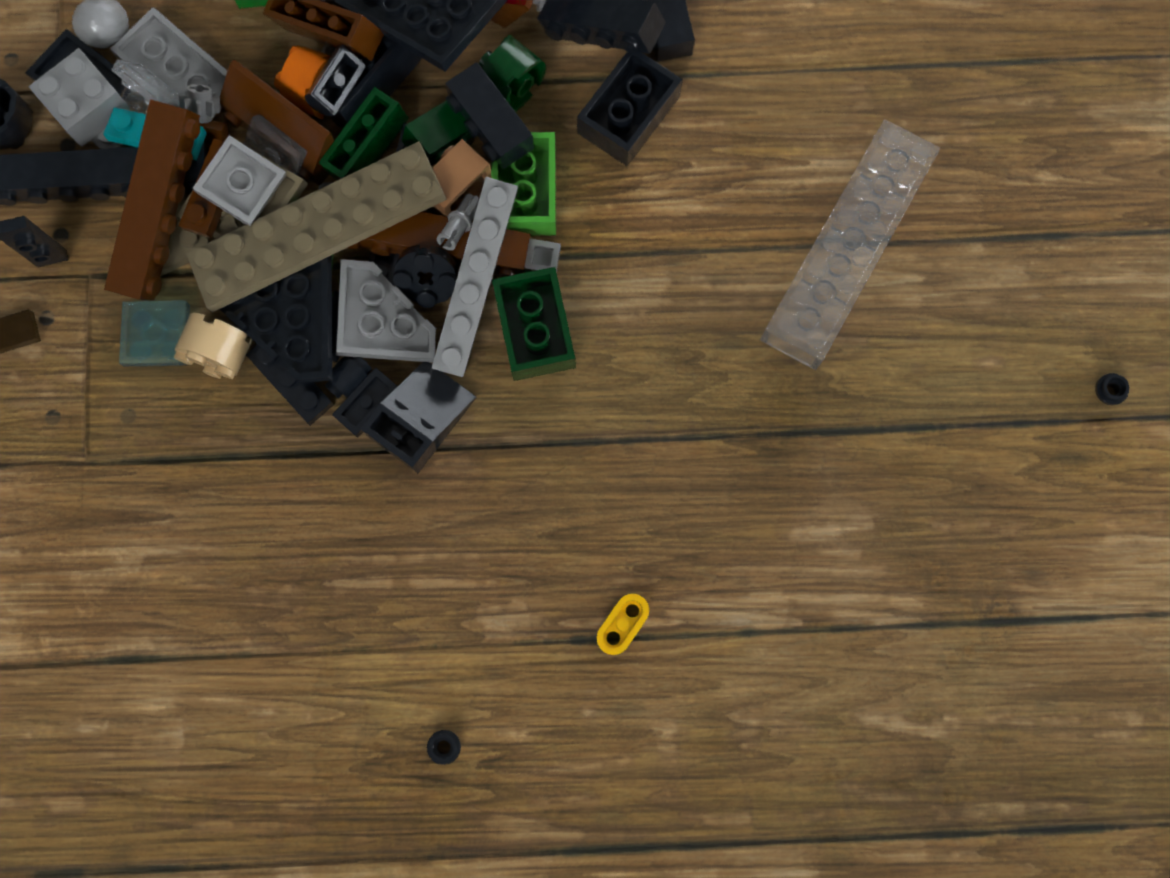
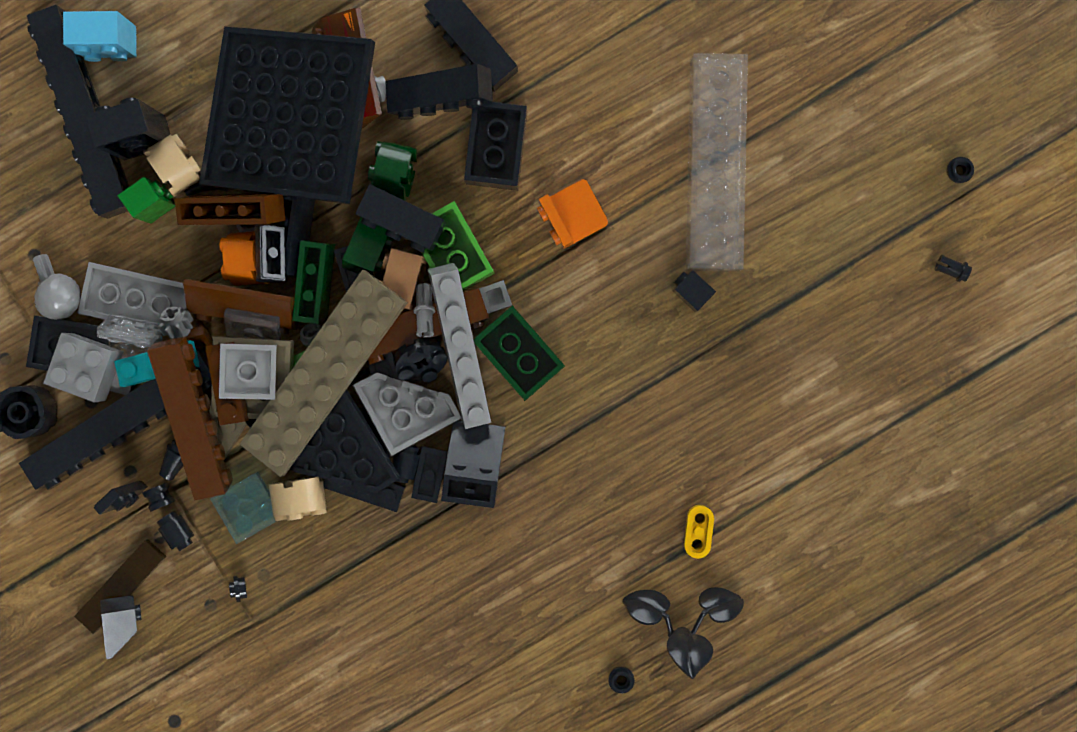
camera: 30 degrees left, 10 degrees up
none -> black wheel [142,482,175,512]
none -> black brick [156,511,195,551]
none -> black cone [159,439,183,480]
none -> black plate [229,576,247,602]
none -> orange bracket [537,179,608,249]
none -> black plant [622,587,744,679]
none -> black brick [672,270,716,312]
none -> black pin [934,255,972,282]

